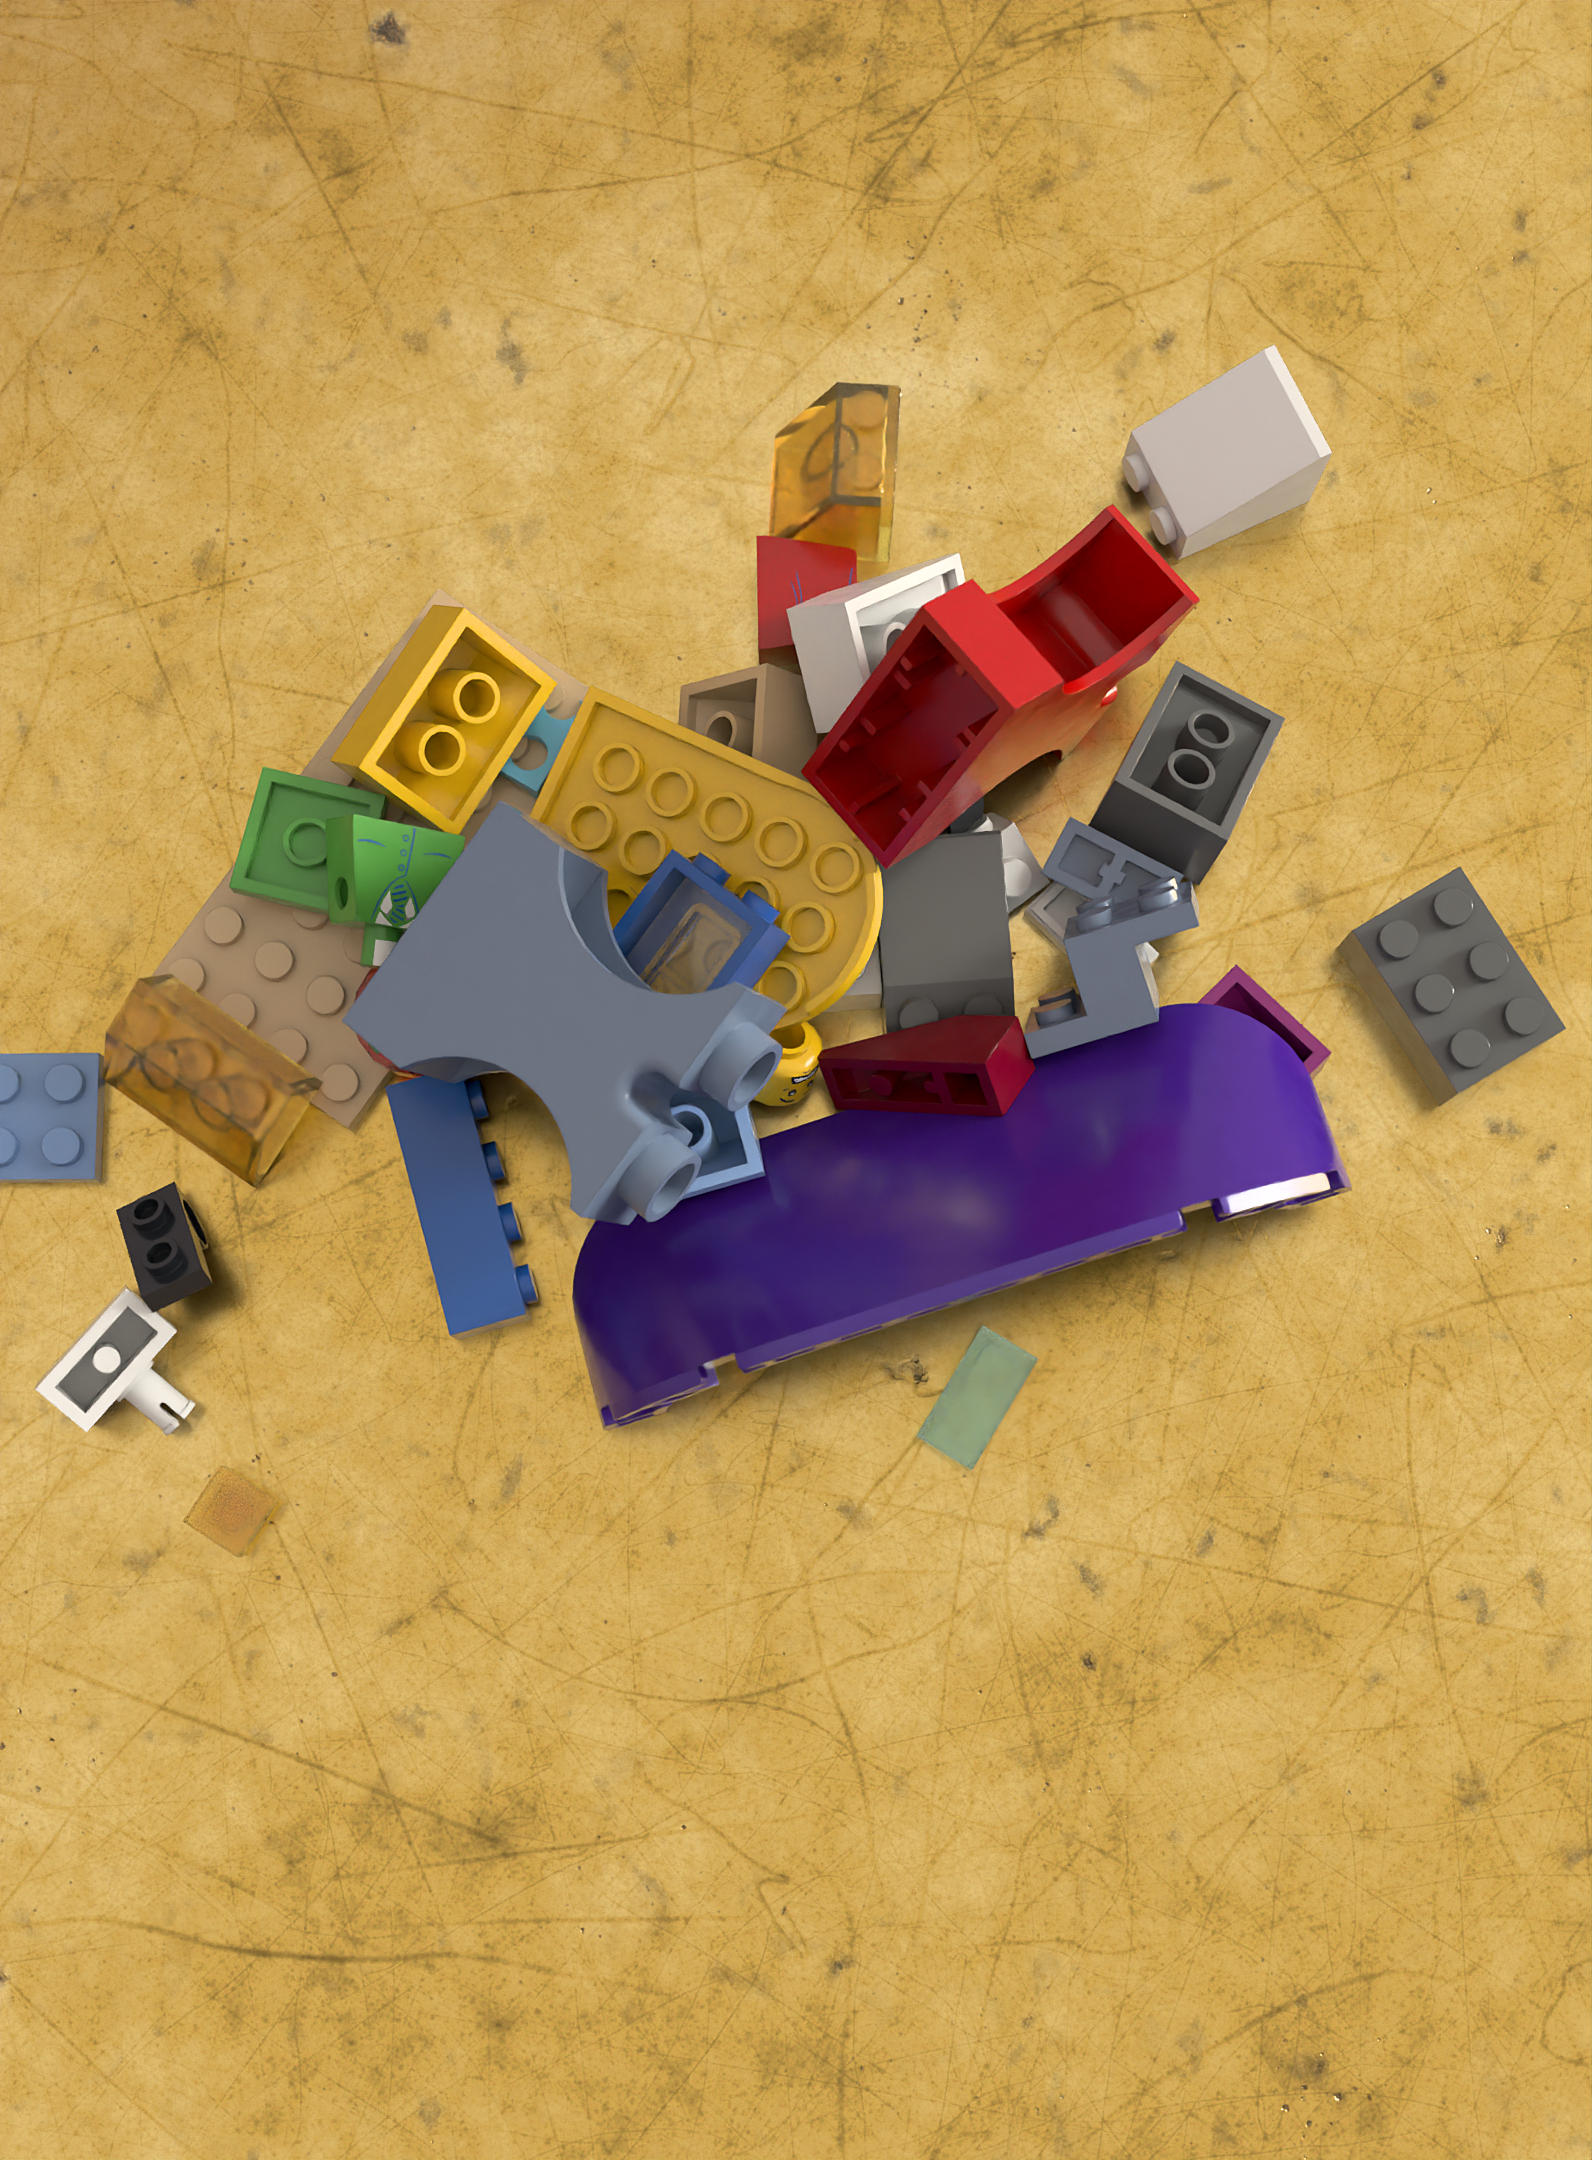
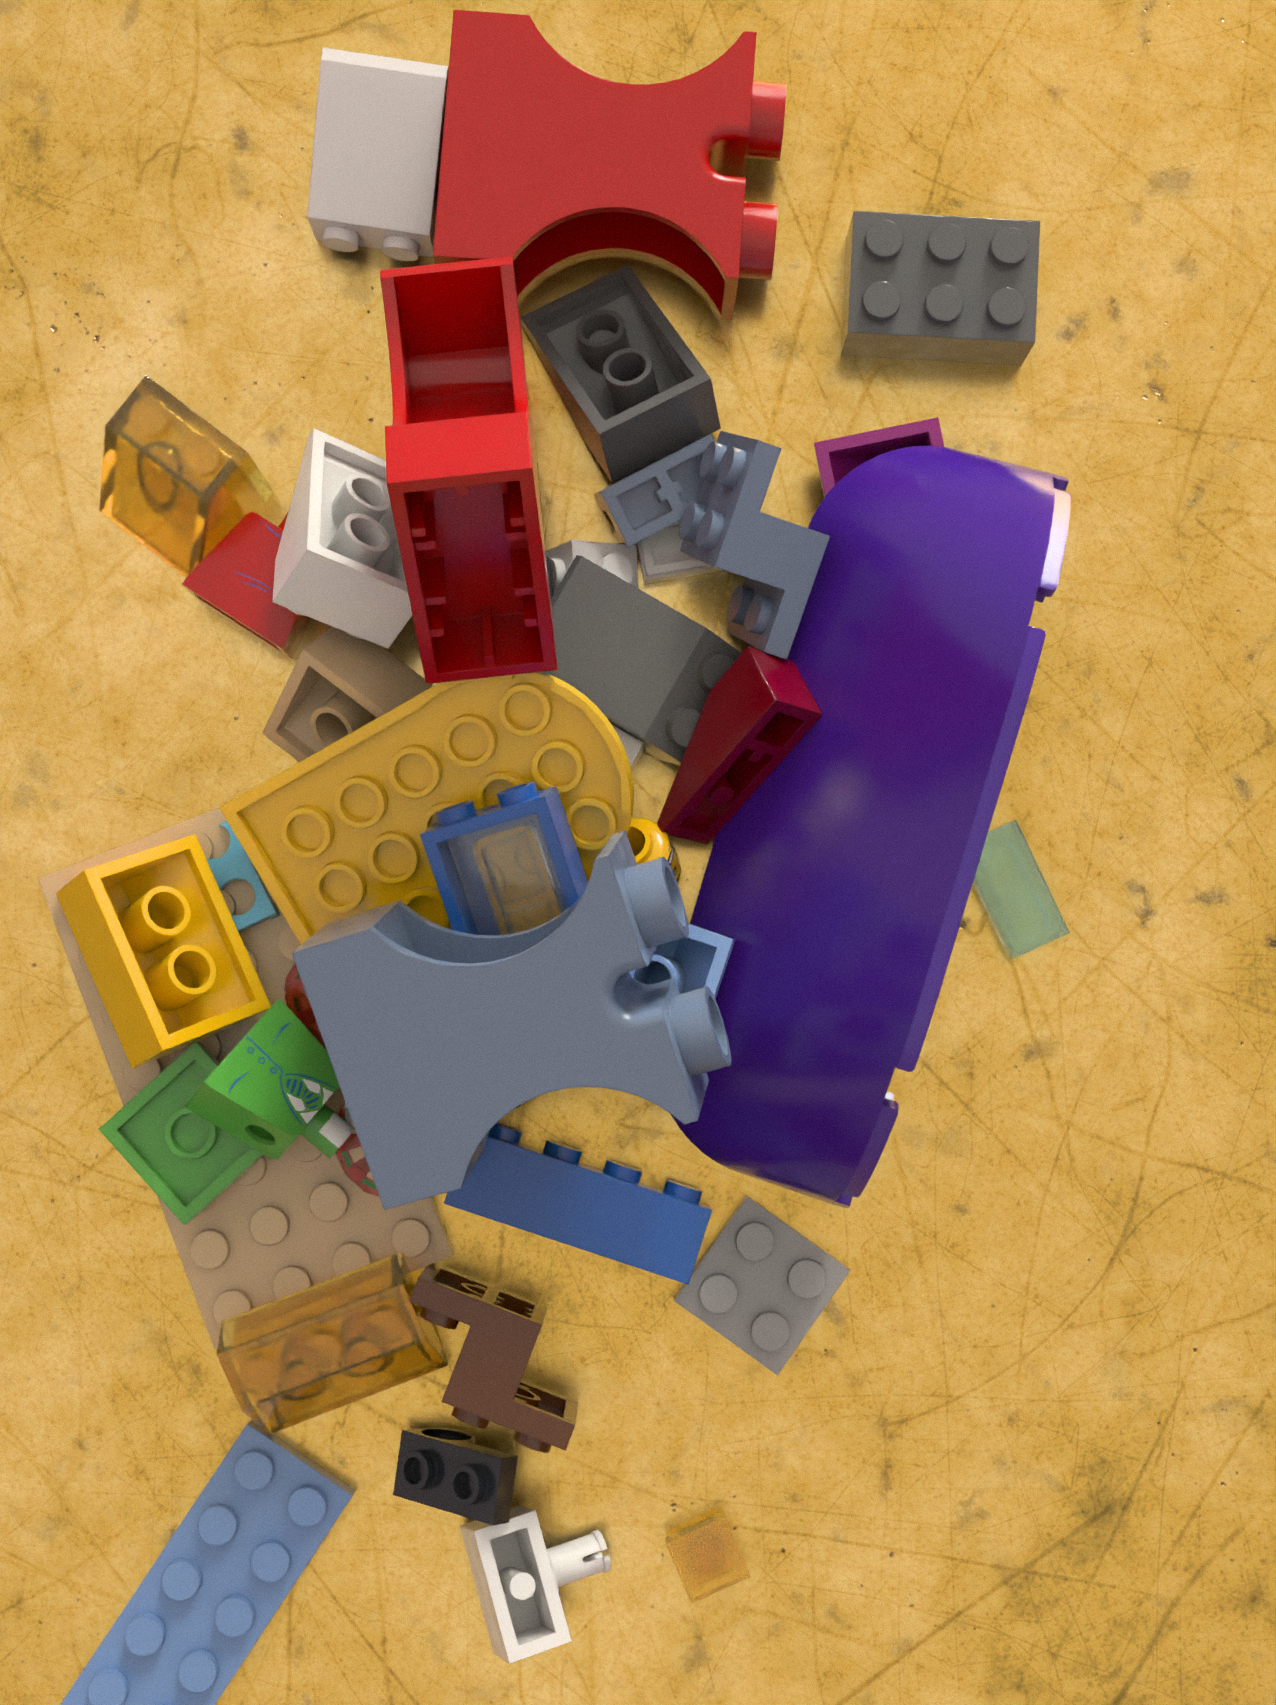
camera: 60 degrees left, 5 degrees up
none -> reddish brown bracket [409,1263,578,1453]
none -> red brick [433,10,786,320]
none -> light grey plate [673,1195,850,1375]

